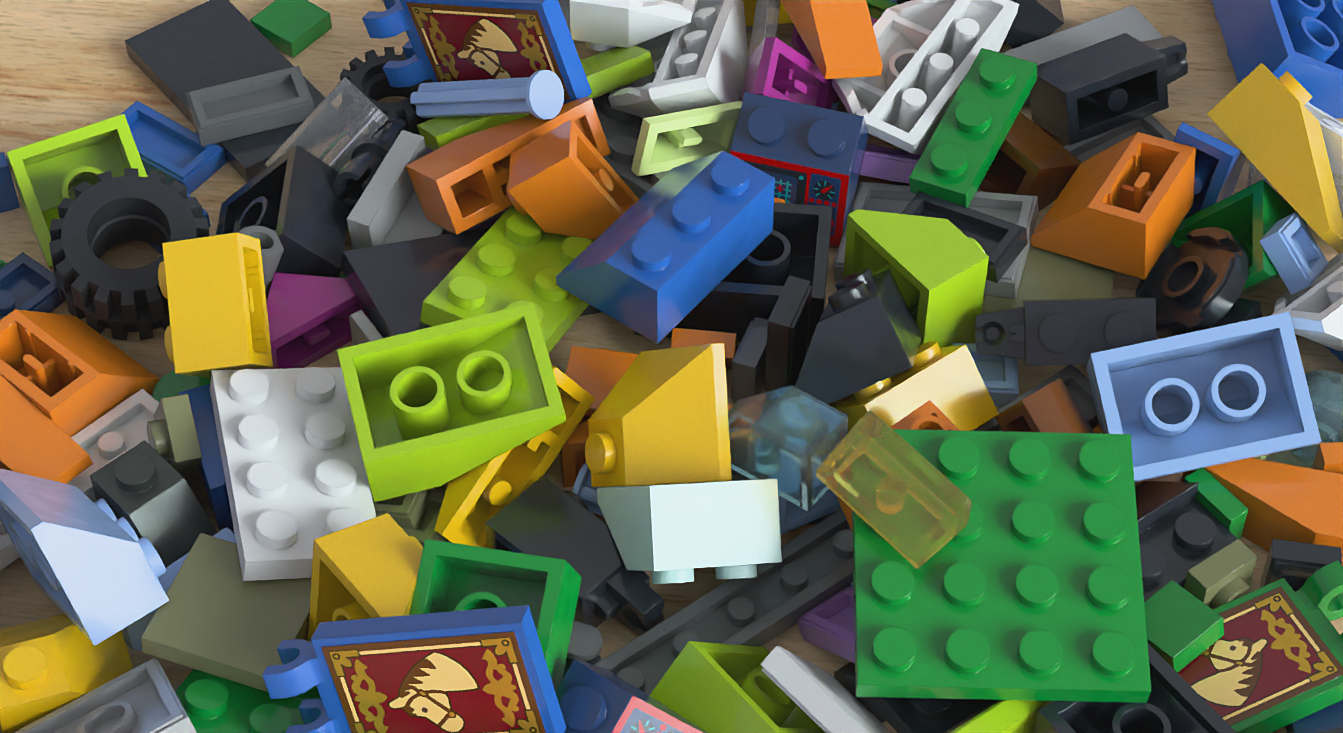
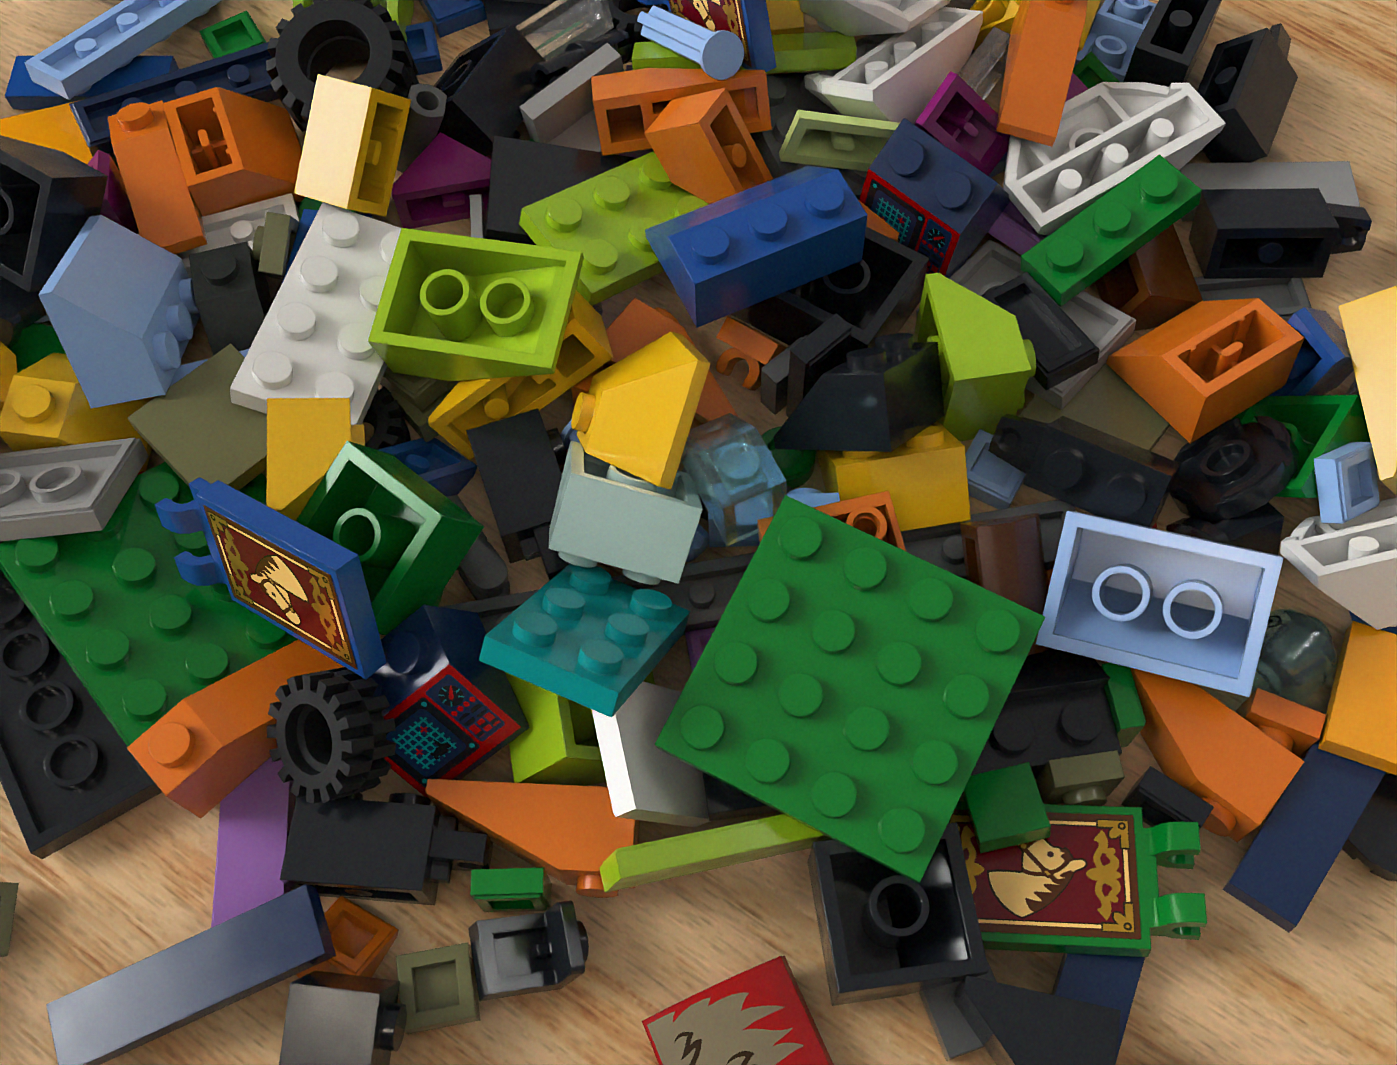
camera: 30 degrees right, 15 degrees up
clear yellow slope [816,411,972,569] -> none
none -> teal plate [479,563,691,718]

